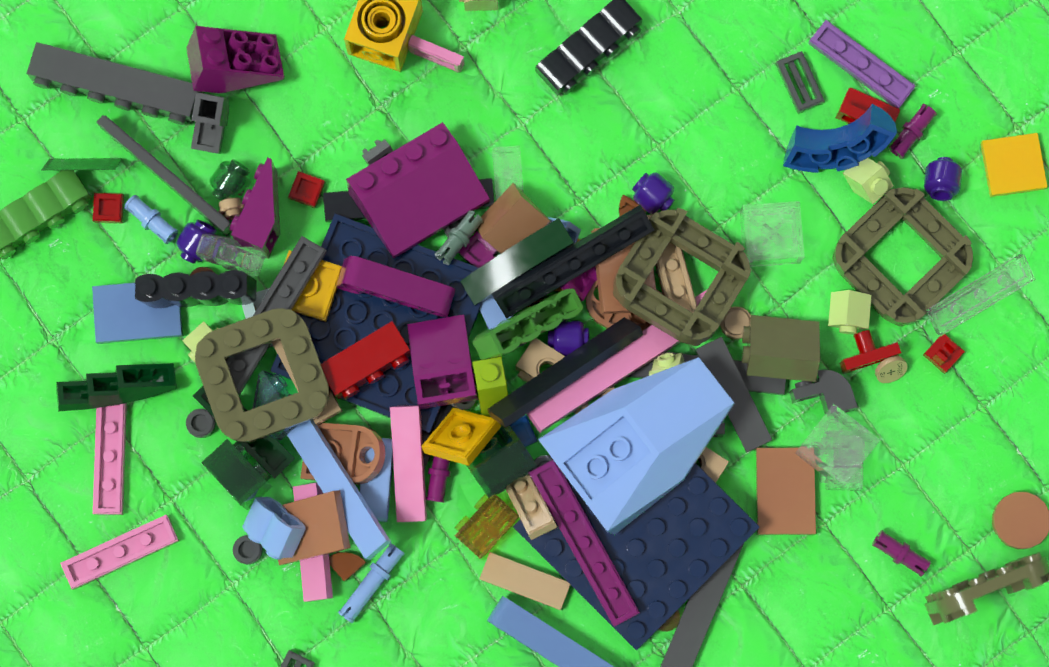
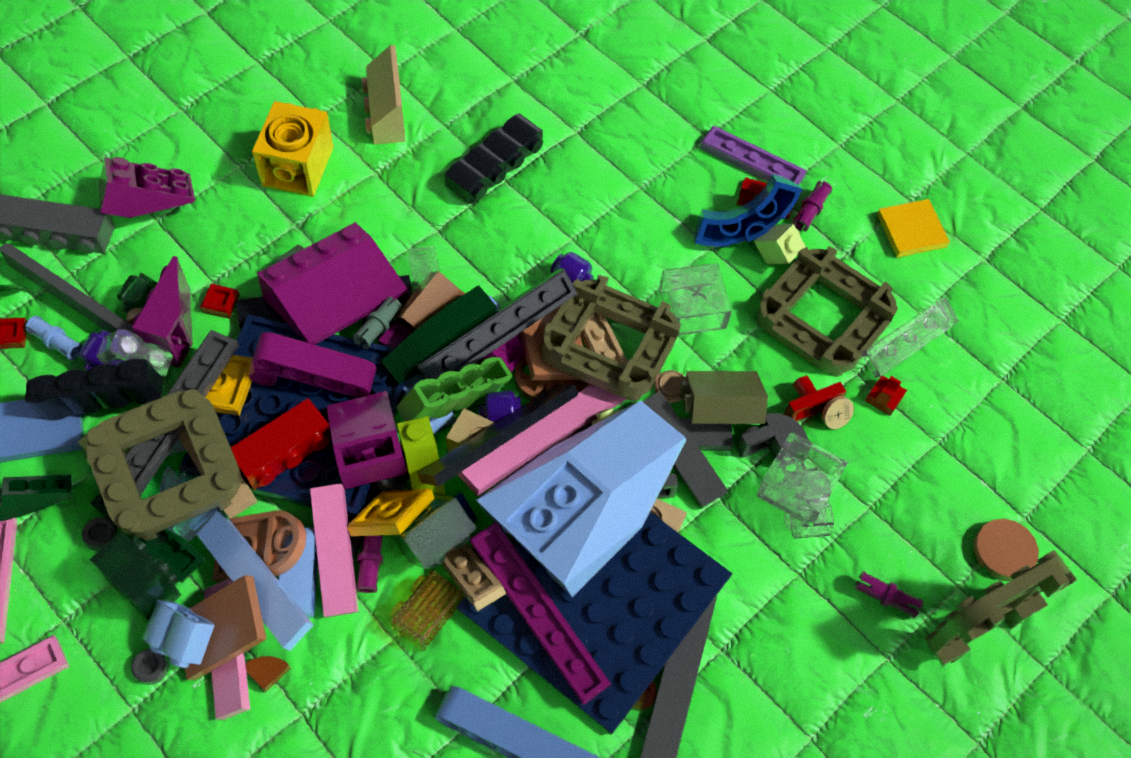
camera: 10 degrees left, 20 degrees down
dark grey brick [191,92,229,154] -> none
light blue pin [338,543,405,624] -> none
bright pink tile [408,35,464,73] -> none
tan tile [479,552,570,611] -> none
nougat tile [756,448,816,535] -> none
dark grey tile [775,51,824,114] -> none
yellowish green brick [828,290,872,335] -> none
dark purple head [924,157,962,201] -> none

